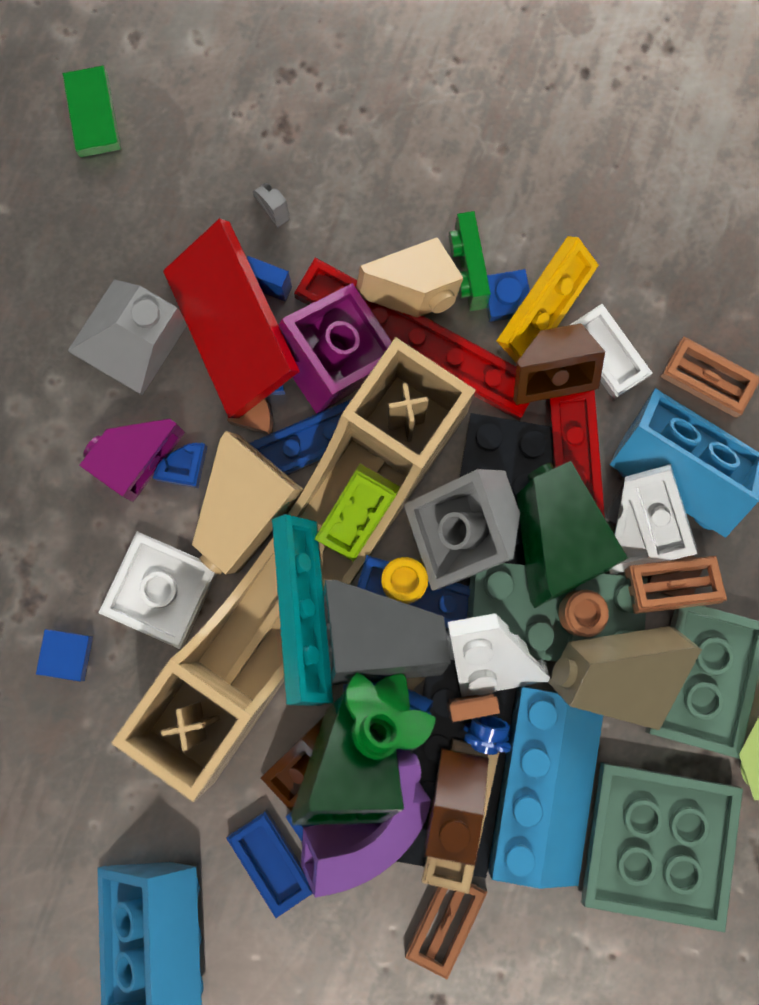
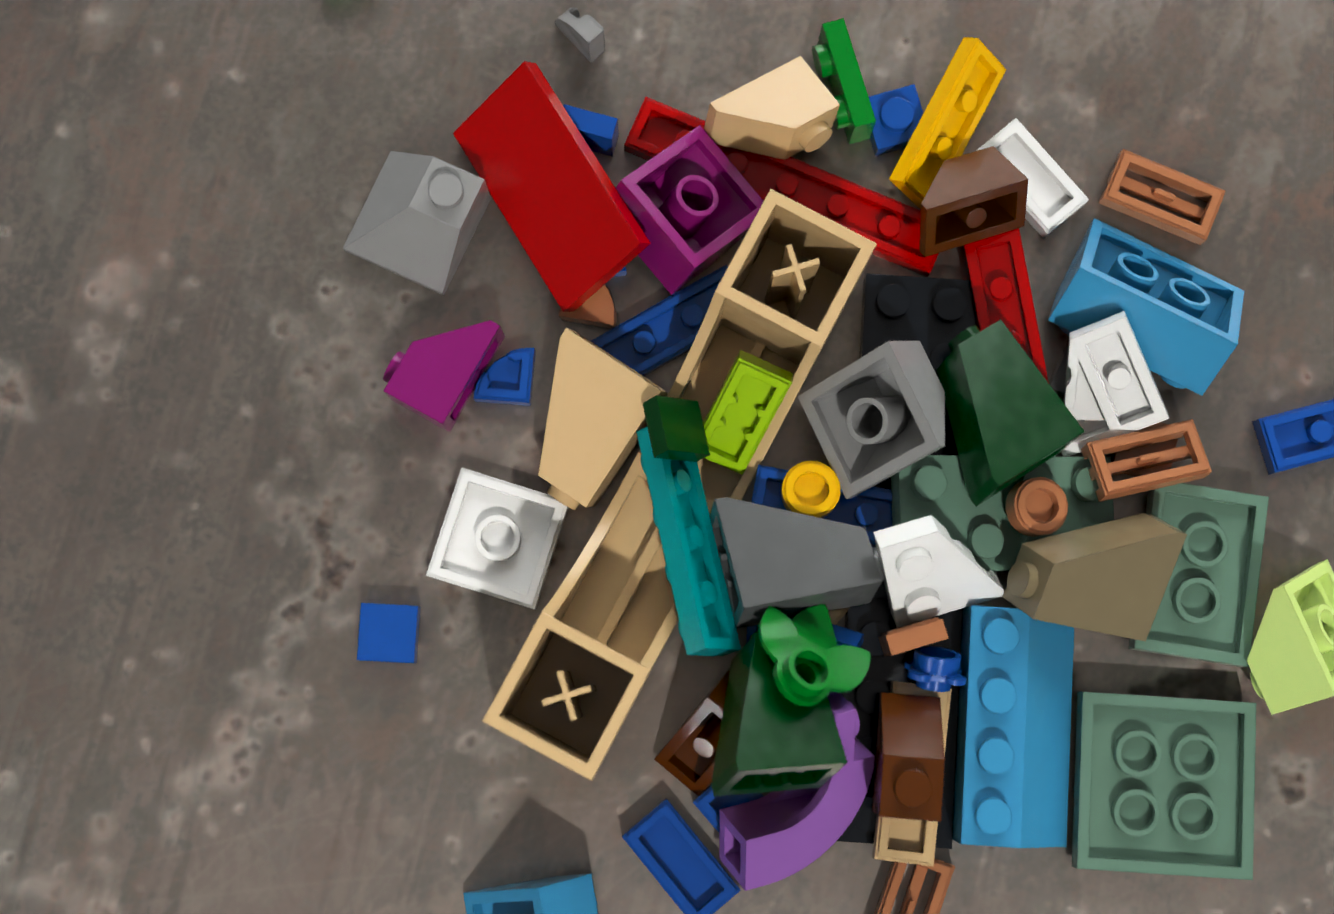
camera: 10 degrees left, 0 degrees up
none -> dark green tile [643,395,710,462]

